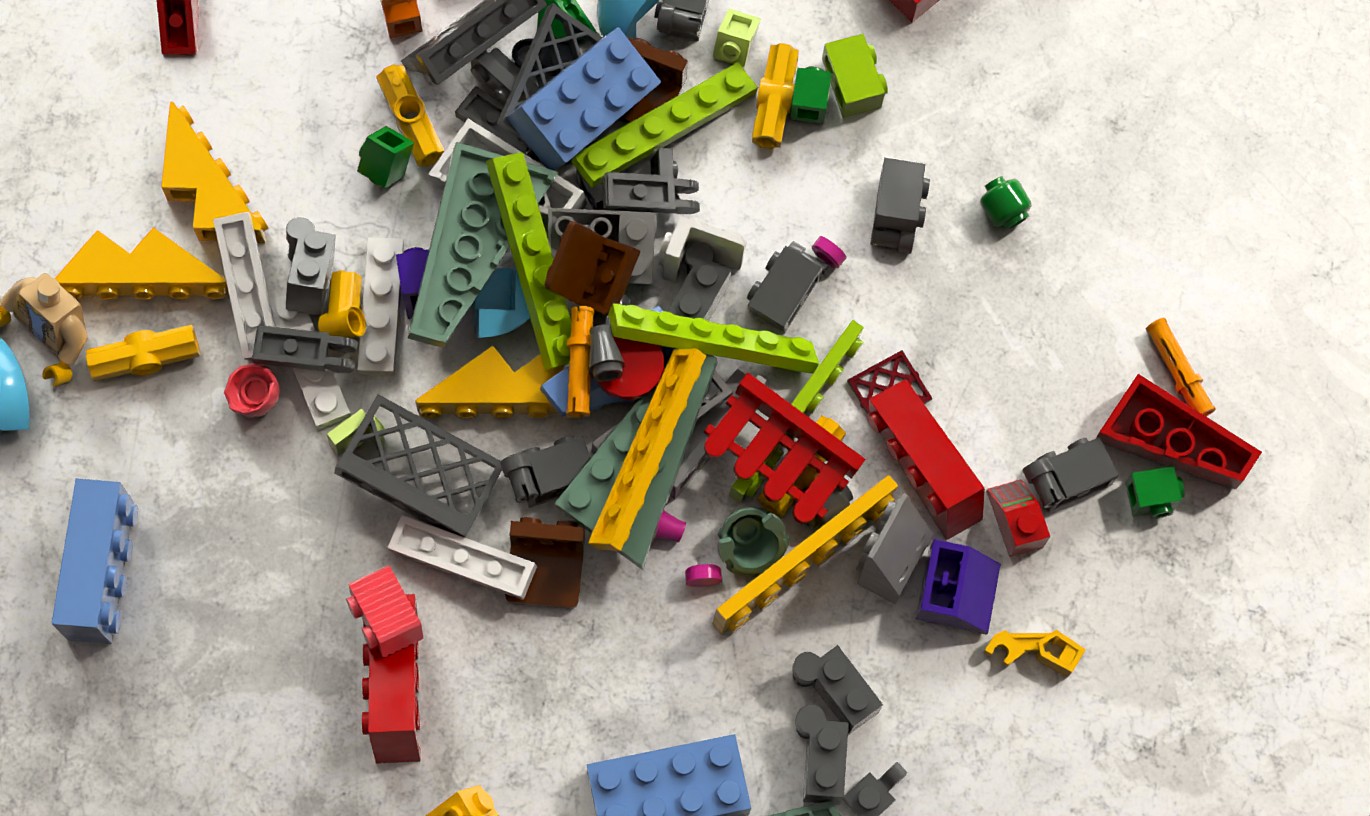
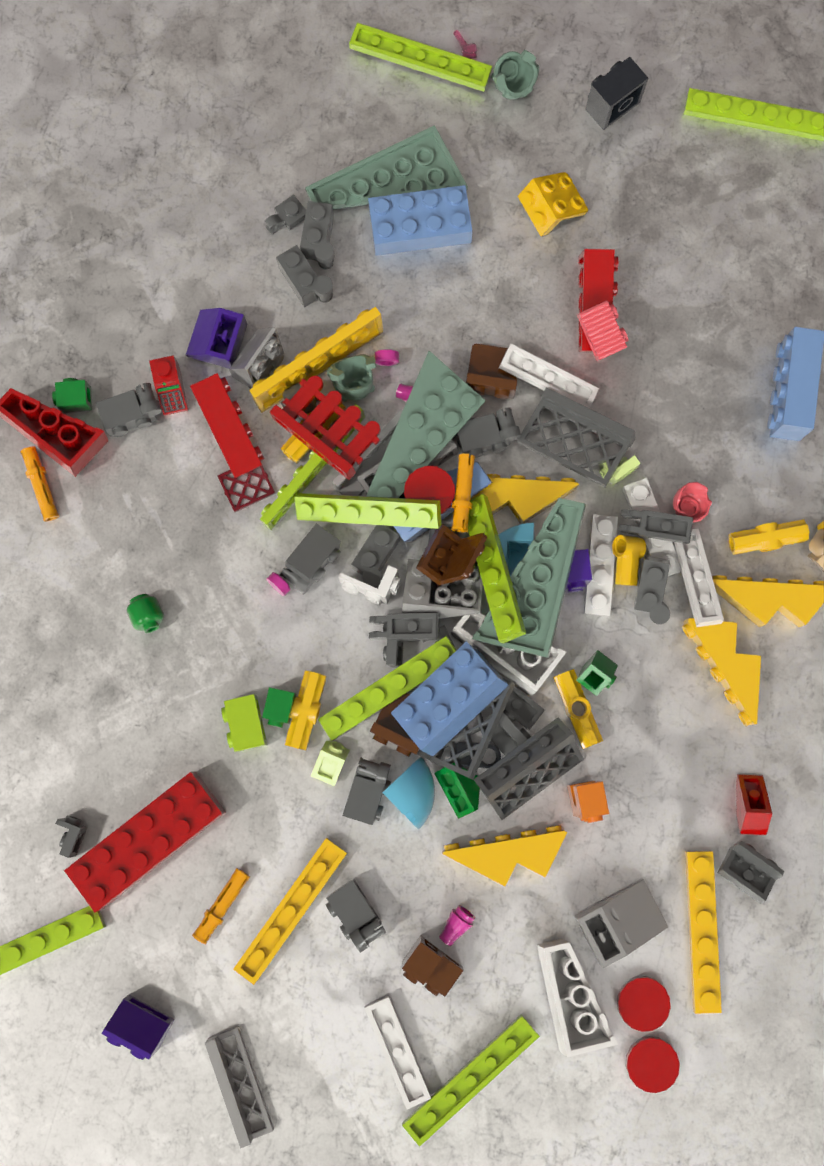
camera: 170 degrees left, 10 degrees up
yellow plate [588,348,706,551] -> none
dark grey cone [589,325,625,382] -> none
dark grey hinge [870,157,930,254] -> none
yellow piece [983,629,1086,678] -> none

